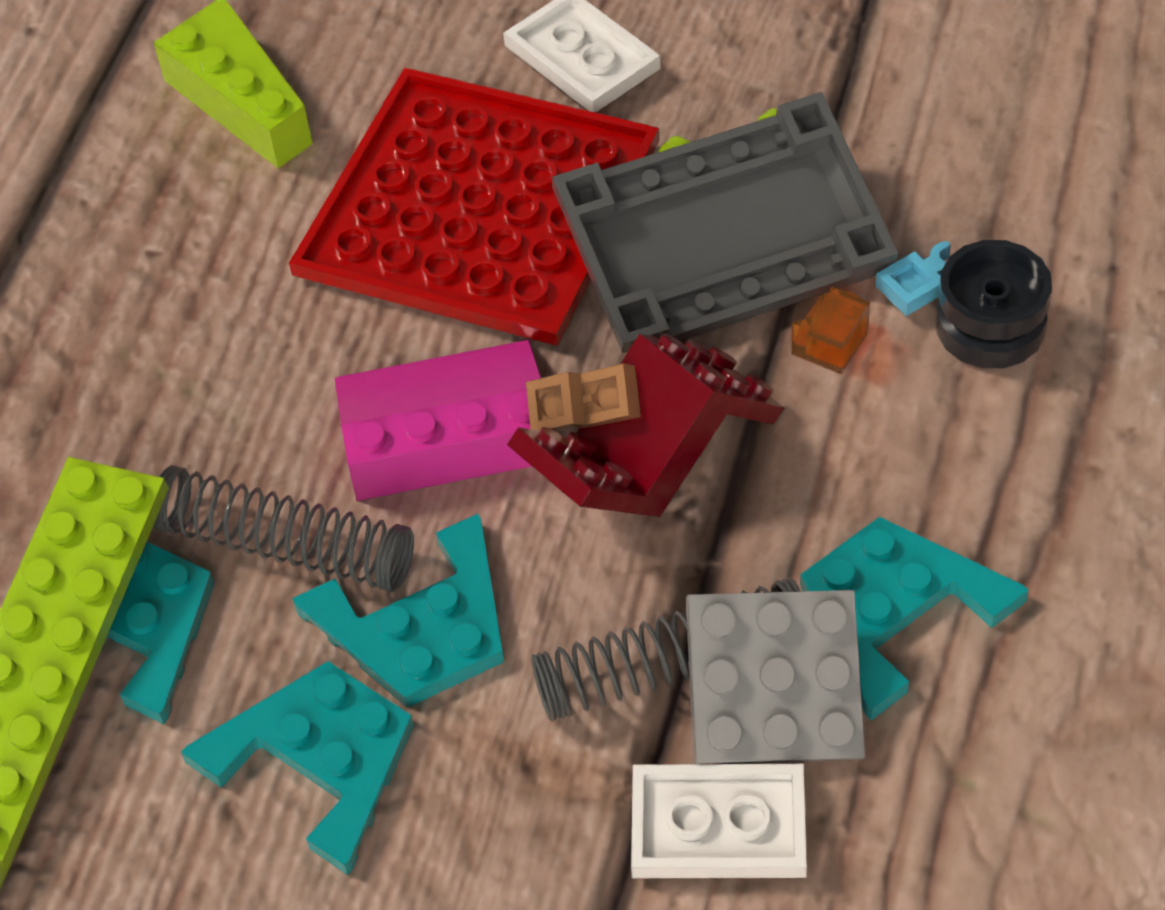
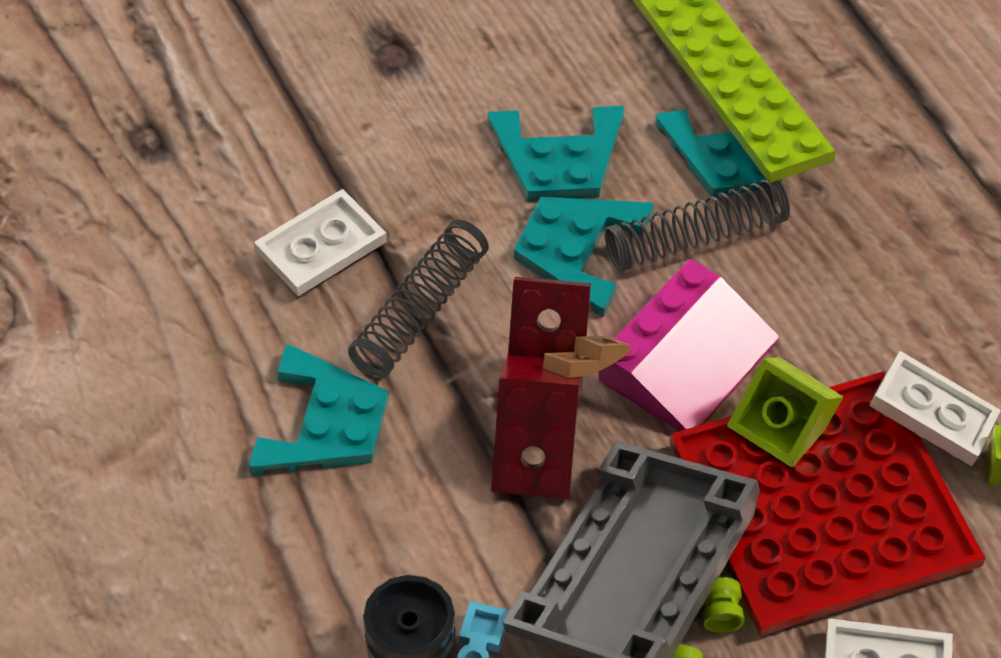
camera: 135 degrees right, 0 degrees up
light grey plate [686,590,865,764] -> none
clear orange window [791,287,870,374] -> none
none -> lime slope [727,357,843,467]
none -> white plate [869,351,1000,466]

